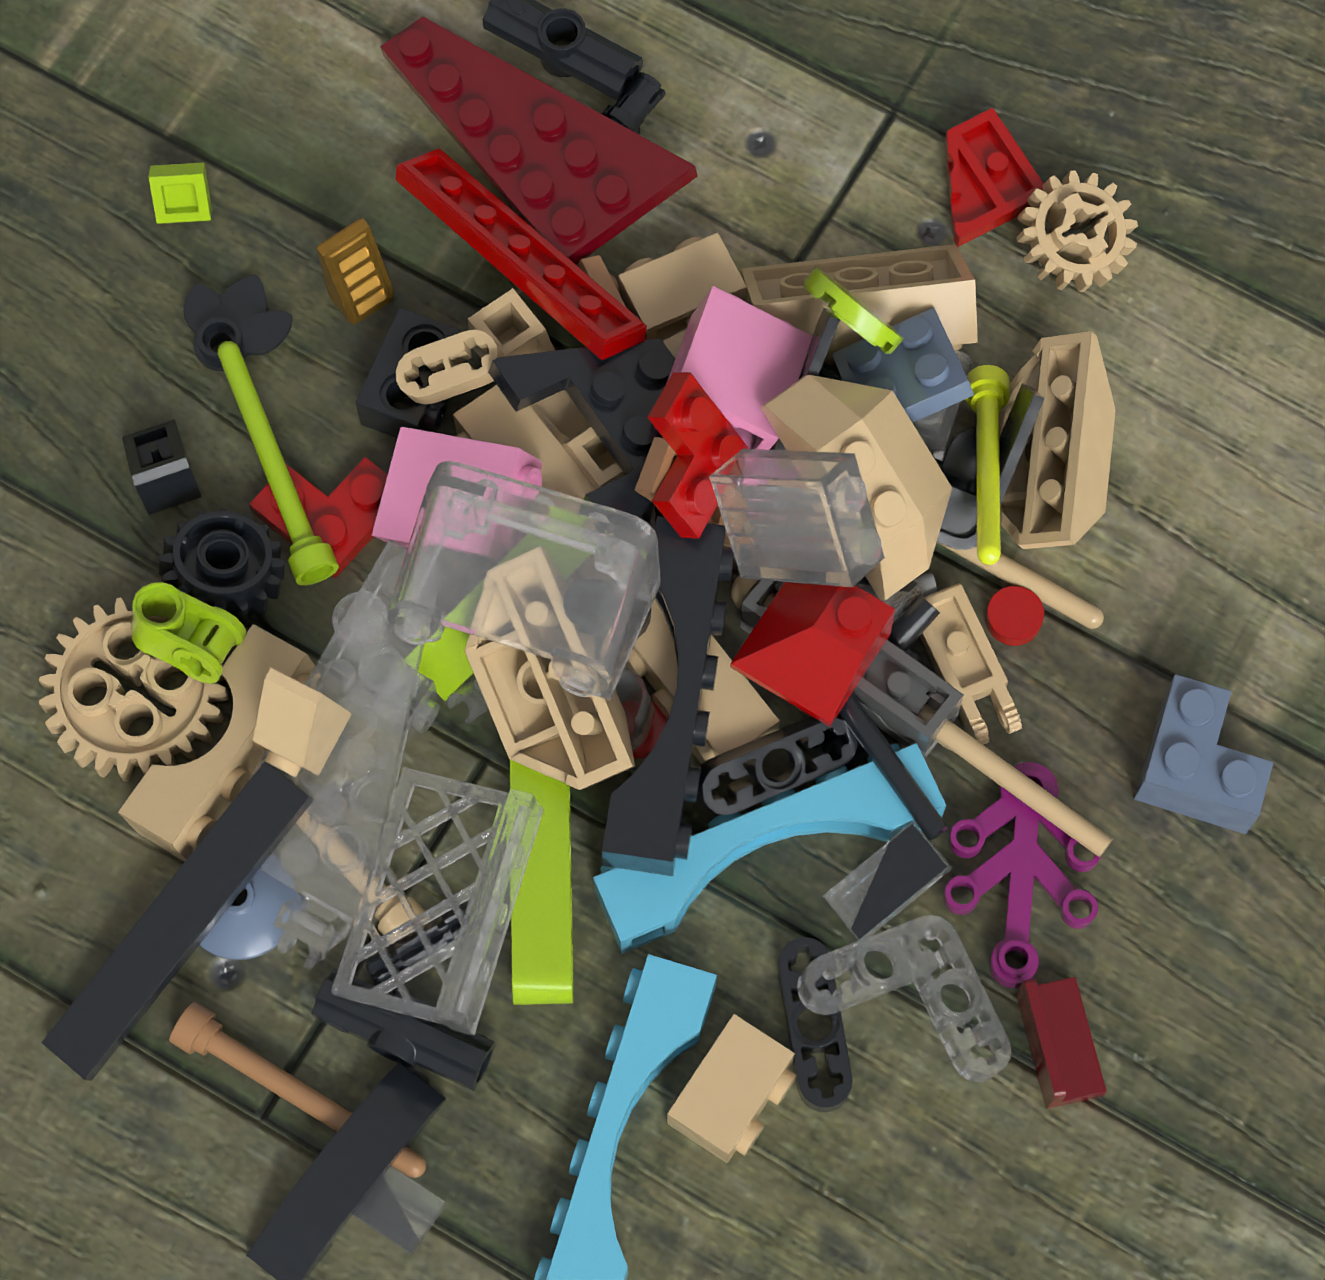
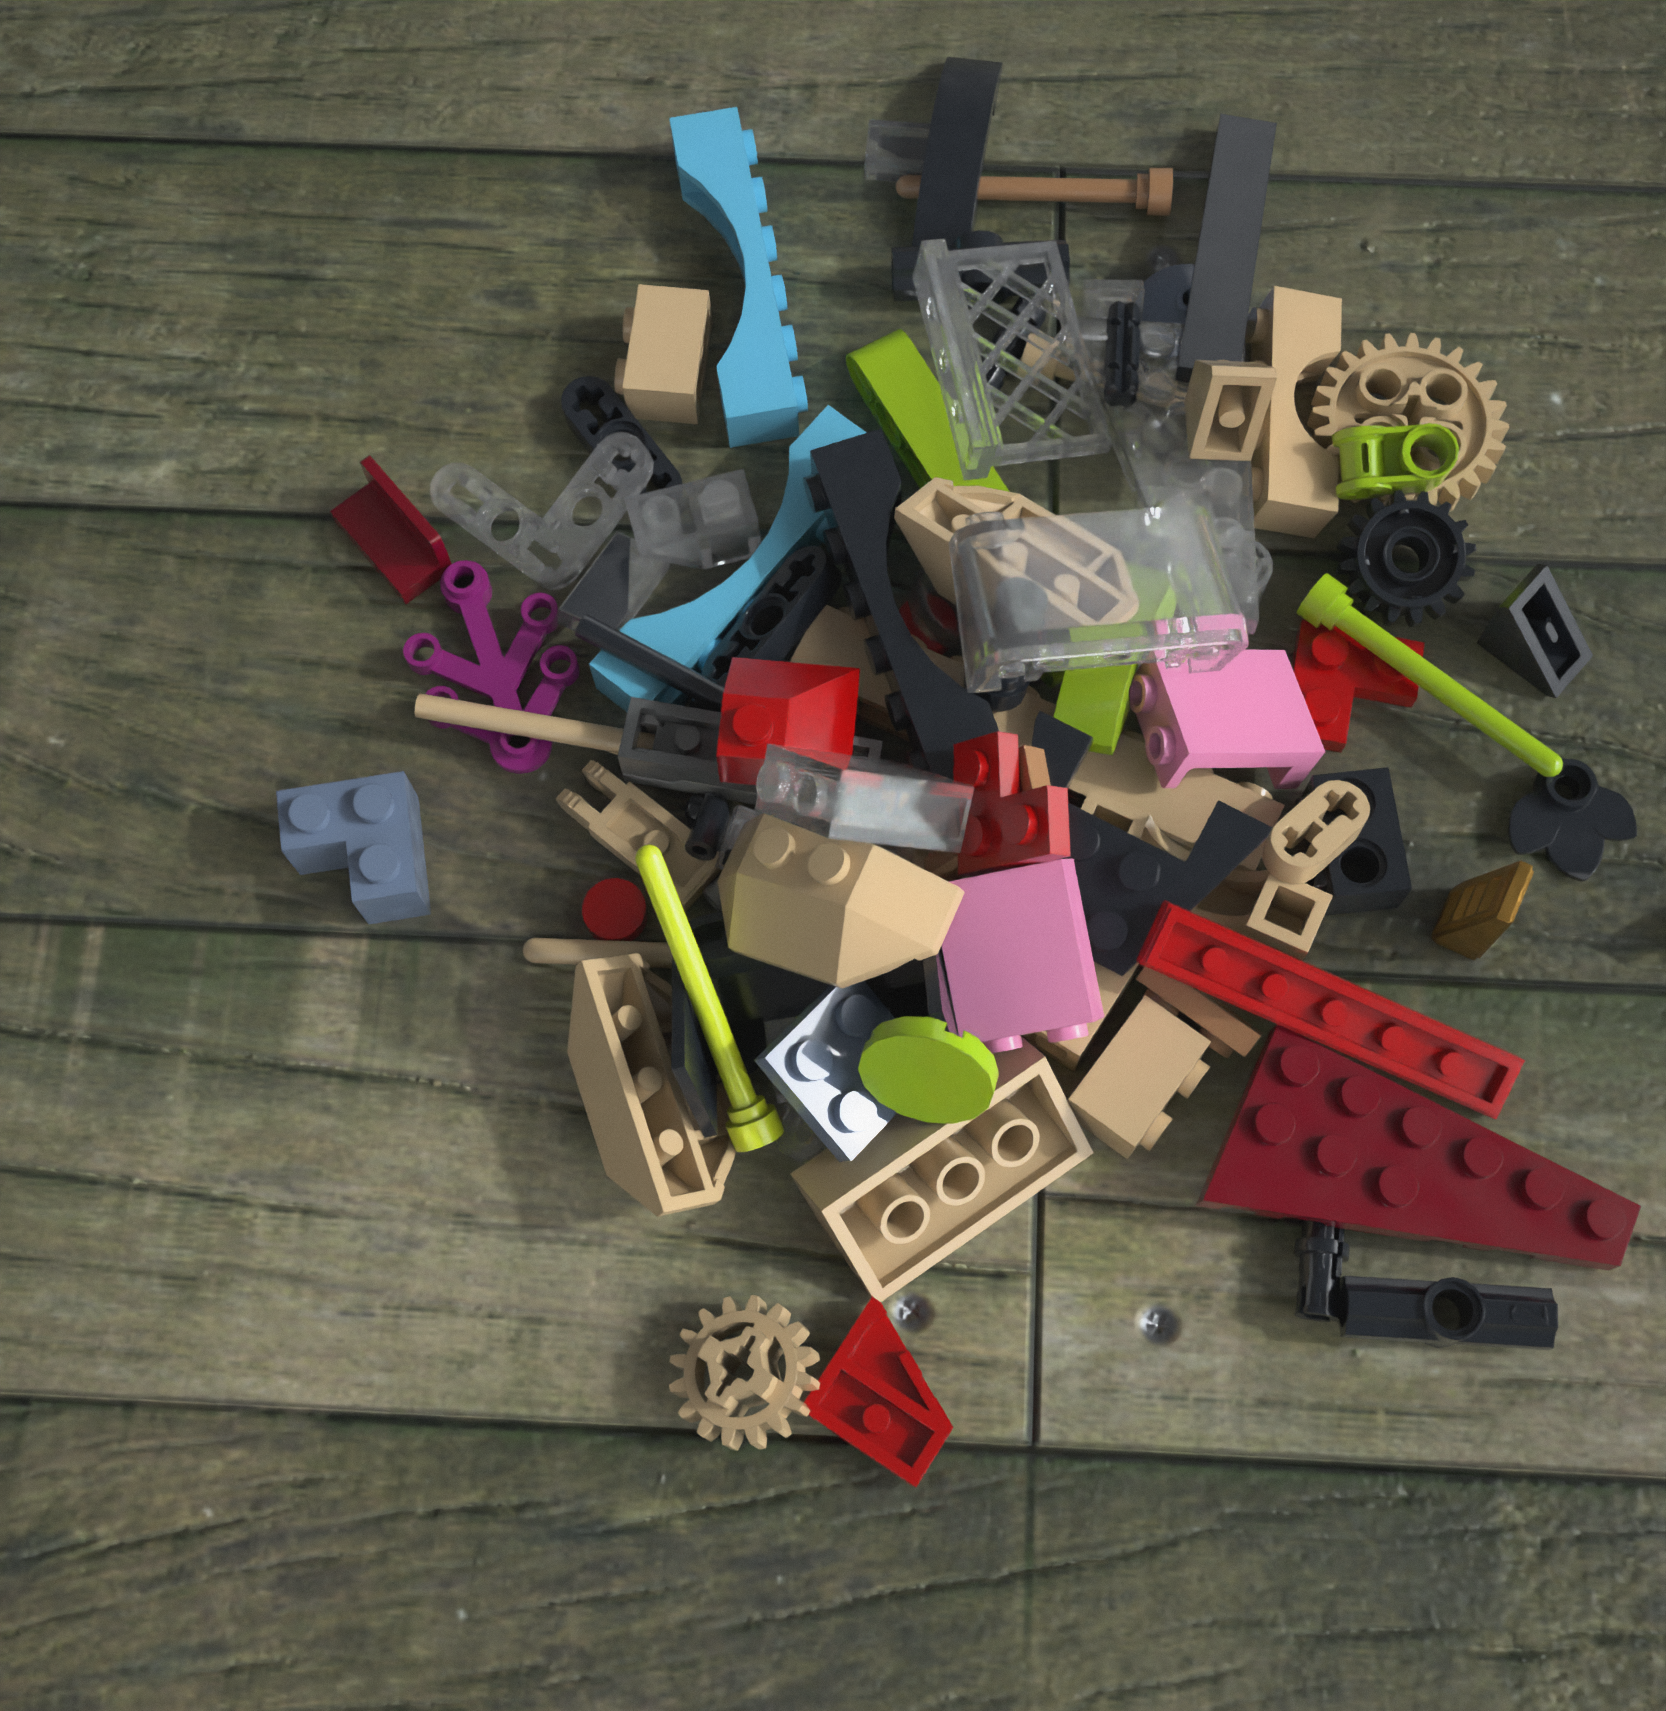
camera: 155 degrees right, 0 degrees up
none -> clear slope [624,469,761,569]
none -> black axle [1104,301,1141,408]

